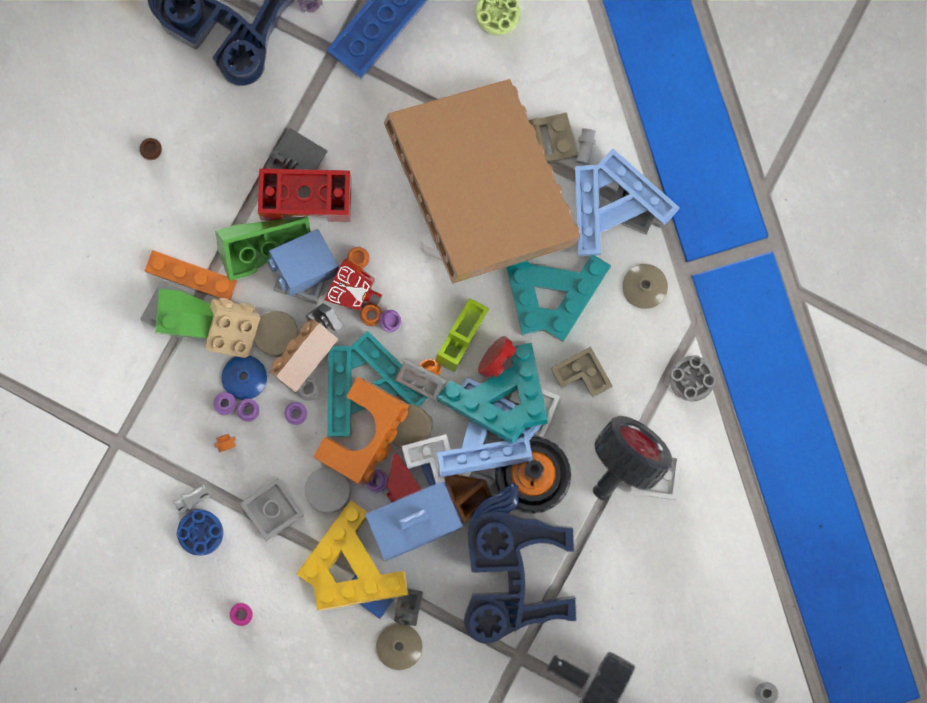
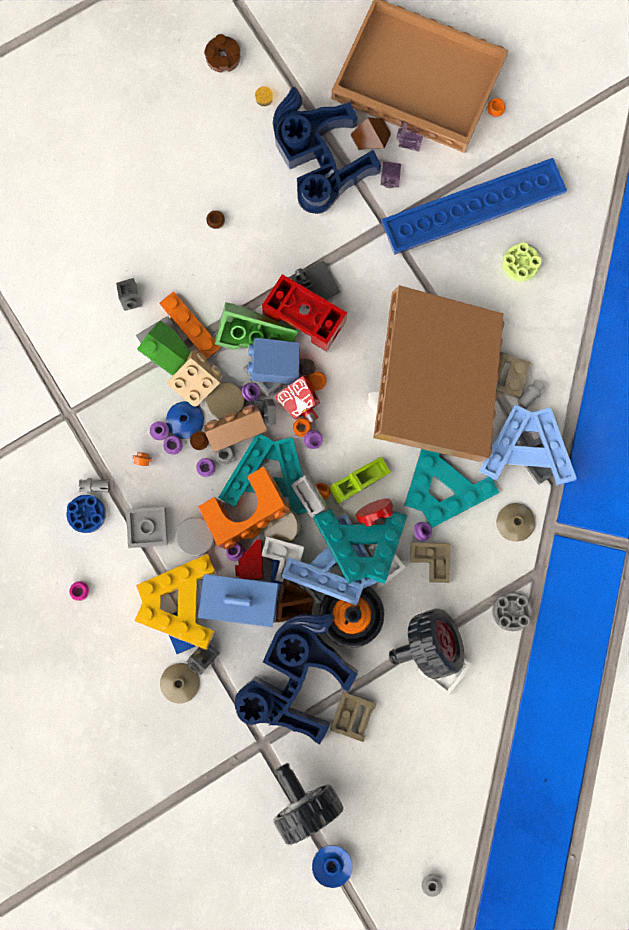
camera: 30 degrees right, 0 degrees up
none -> dark grey bracket [116,278,142,311]
none -> reddish brown plate [190,431,209,451]
none -> medium lavender plate [242,383,260,402]
none -> clear smoke plate [299,359,316,376]
none -> dark tan plate [330,691,377,742]
none -> medium lavender plate [414,522,432,541]

